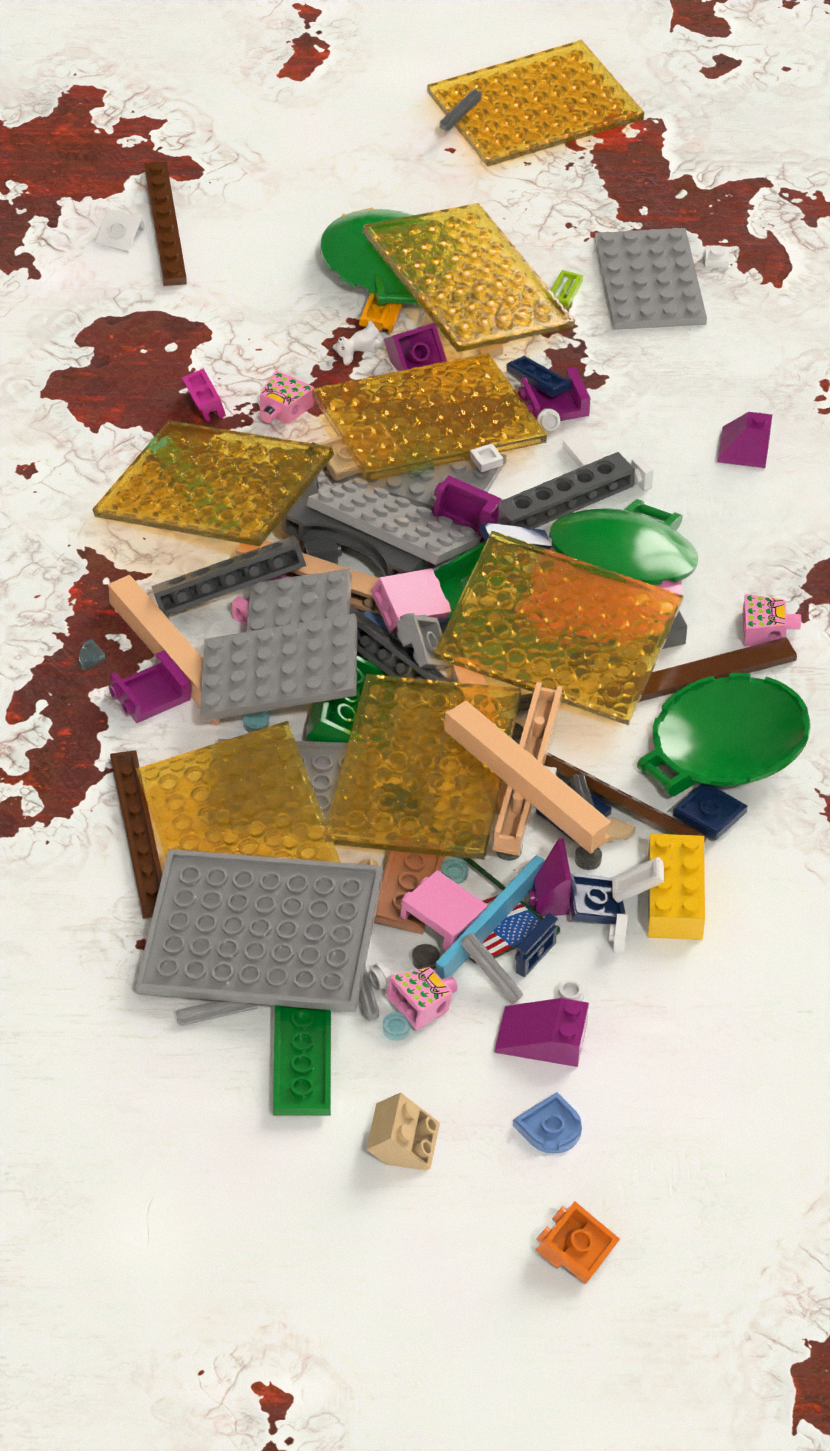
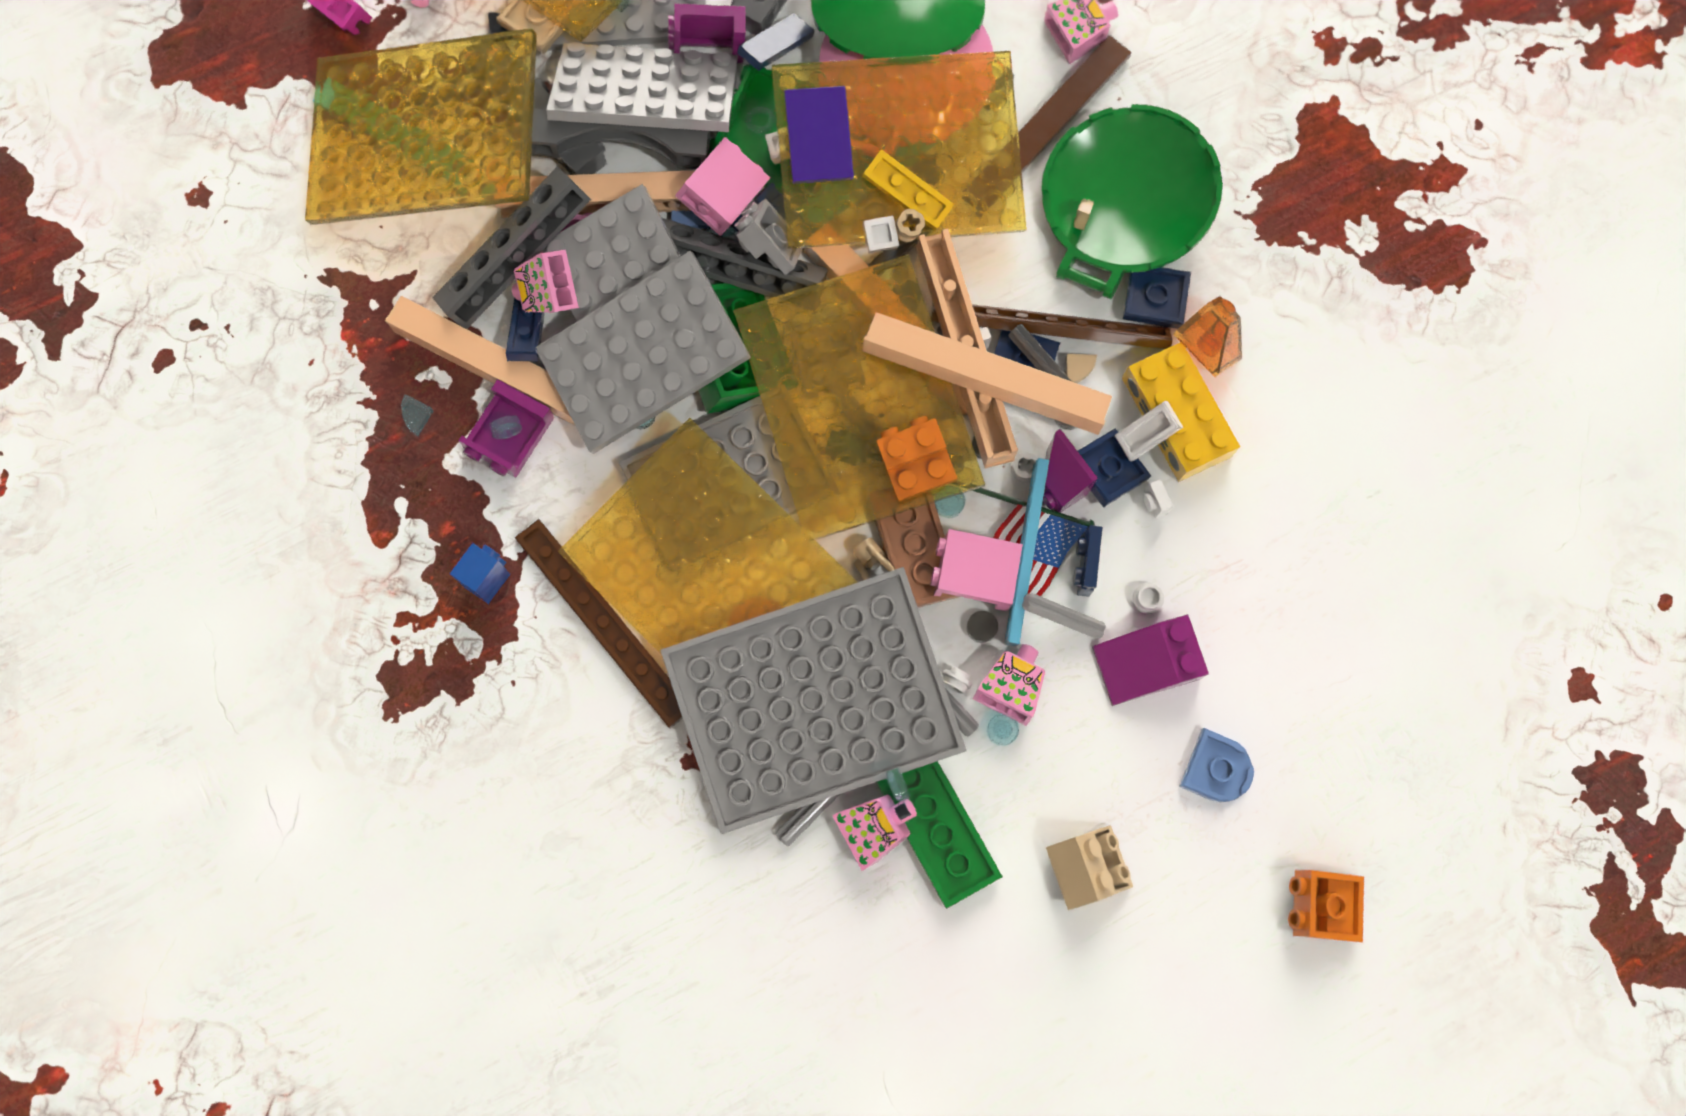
camera: 30 degrees left, 30 degrees up
none -> blue brick [450,543,510,604]
none -> clear light blue tile [489,415,522,439]
none -> dark blue tile [506,297,545,361]
none -> bright pink torso [512,250,579,313]
none -> dark purple tile [784,86,854,184]
none -> bright pink torso [833,795,916,871]
none -> yellow plate [862,149,955,231]
none -> white plate [862,216,899,253]
none -> orange plate [876,416,958,502]
none -> clear light blue tile [886,767,910,802]
none -> tan bush [895,209,925,242]
none -> tan tile [1073,199,1094,230]
none -> clear orange slope [1173,296,1242,378]

